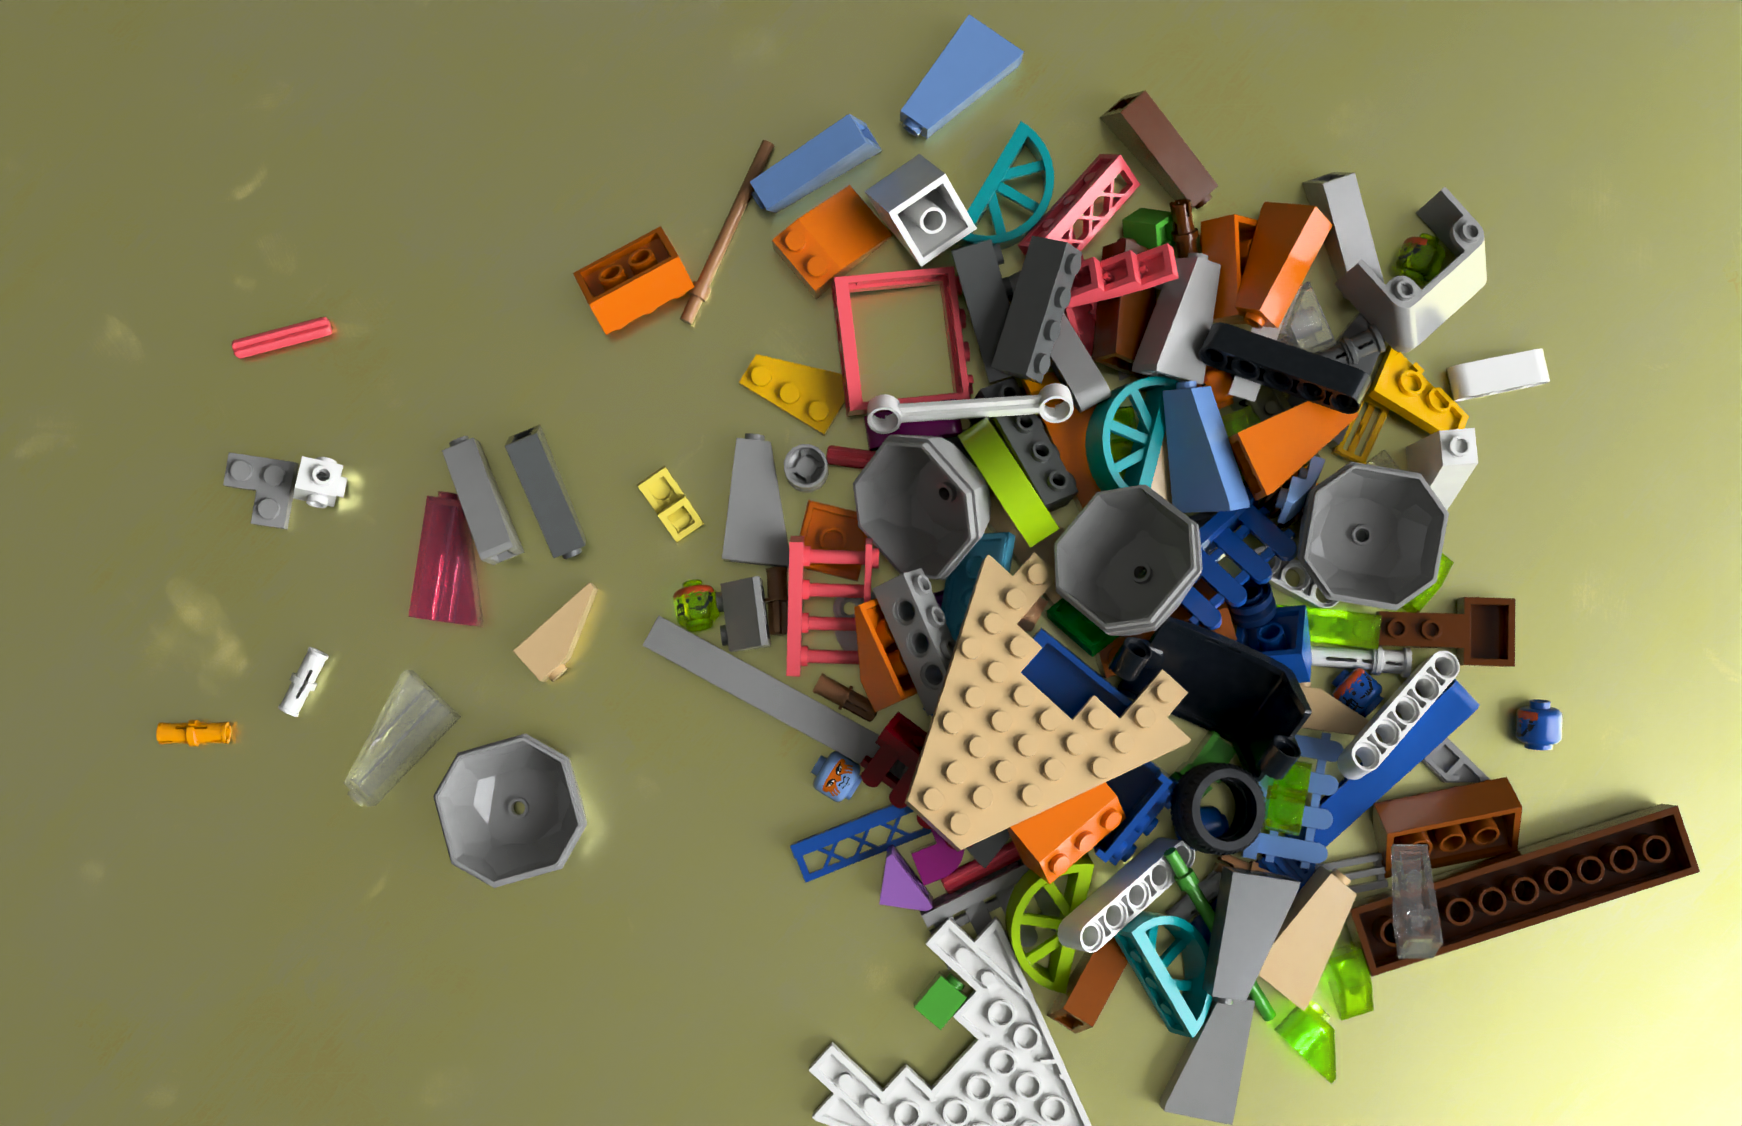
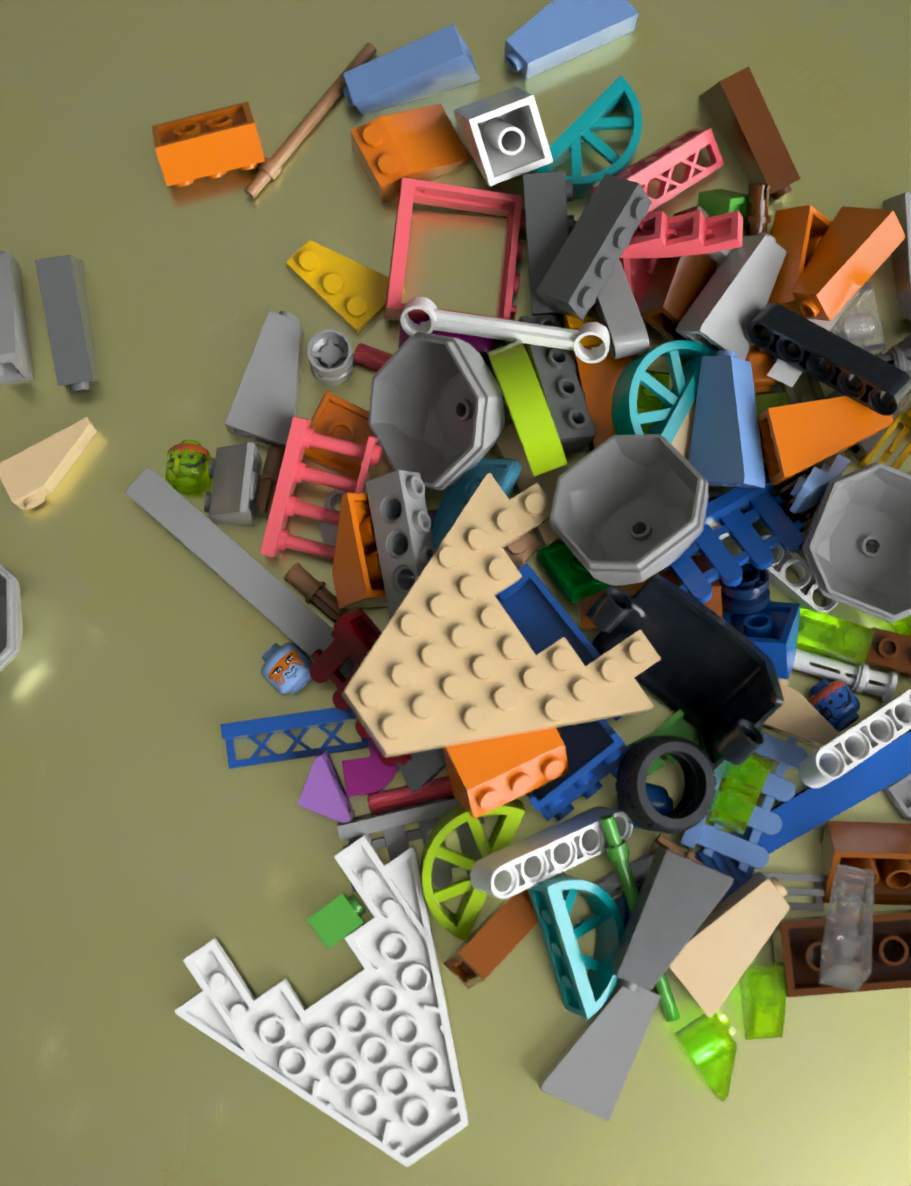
camera: 10 degrees right, 5 degrees down
light yellow slope [637,465,704,543] -> none

